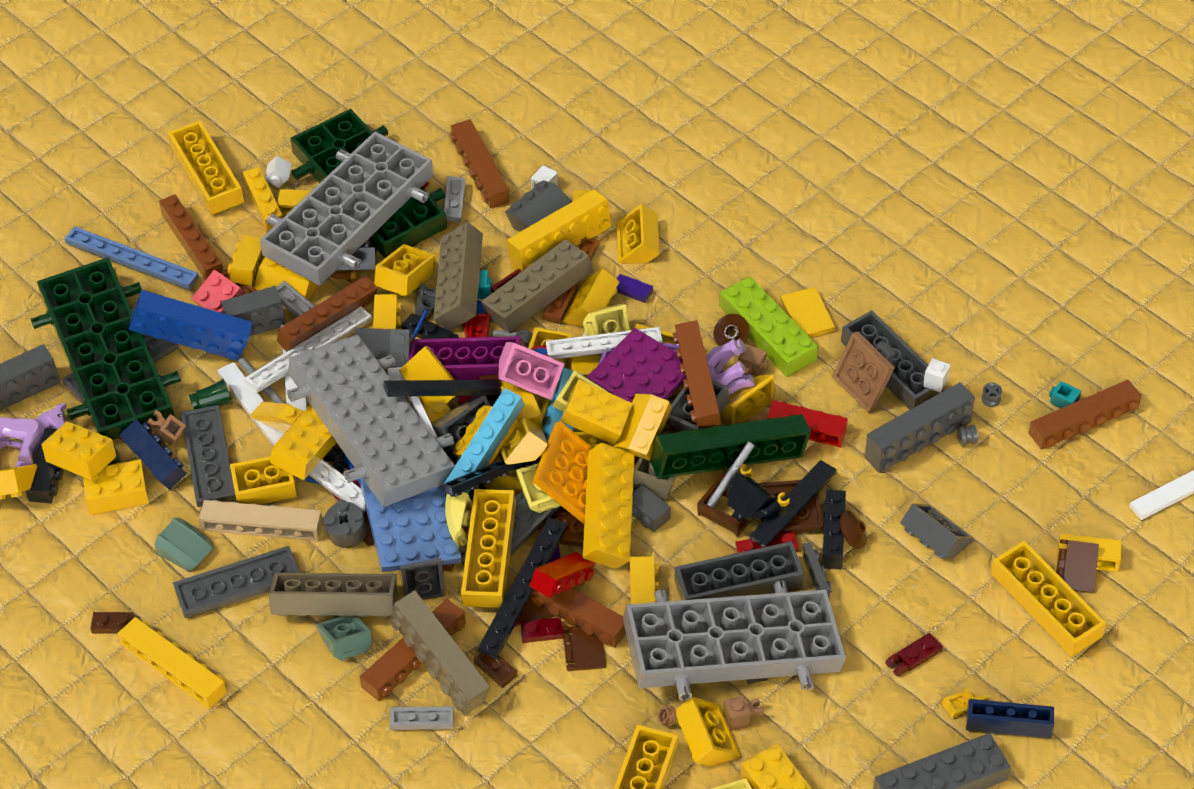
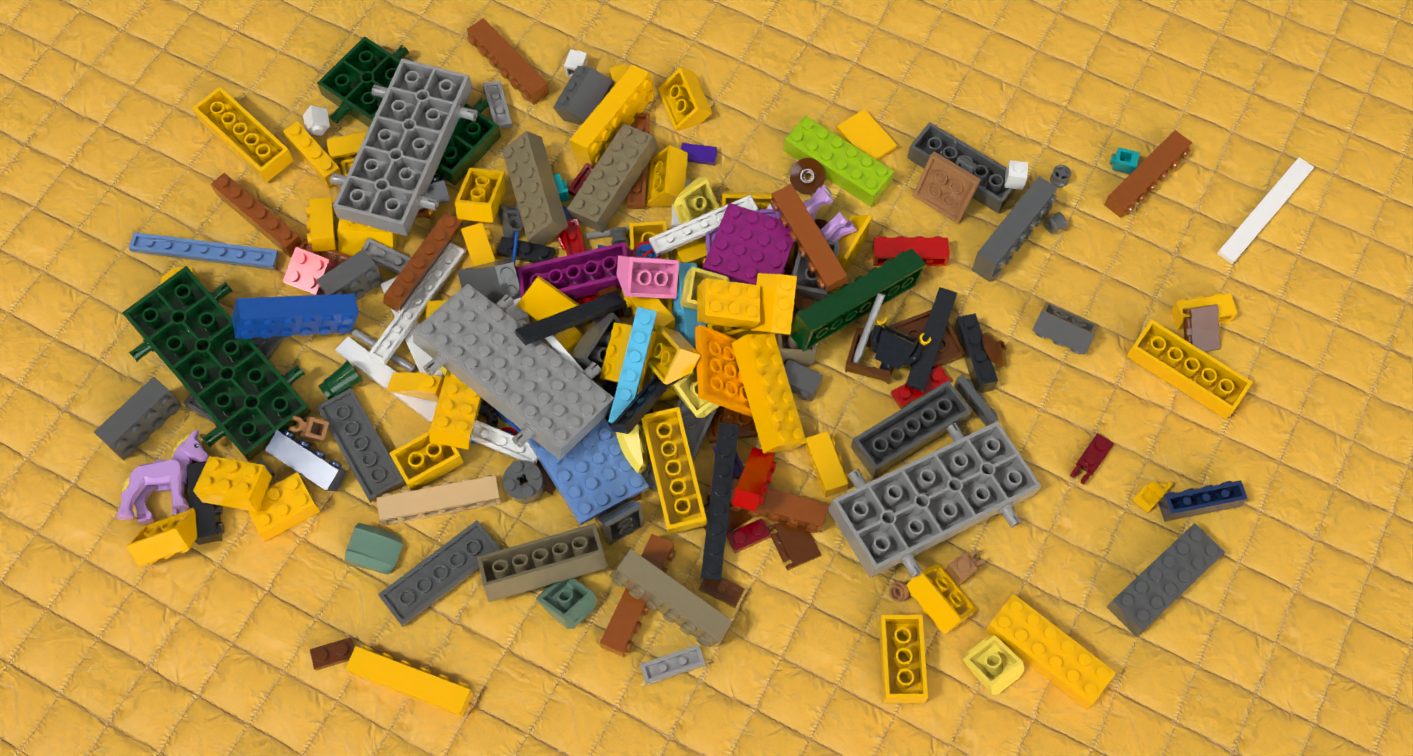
camera: 20 degrees left, 15 degrees up
medium nougat brick [738,344,769,376] -> none

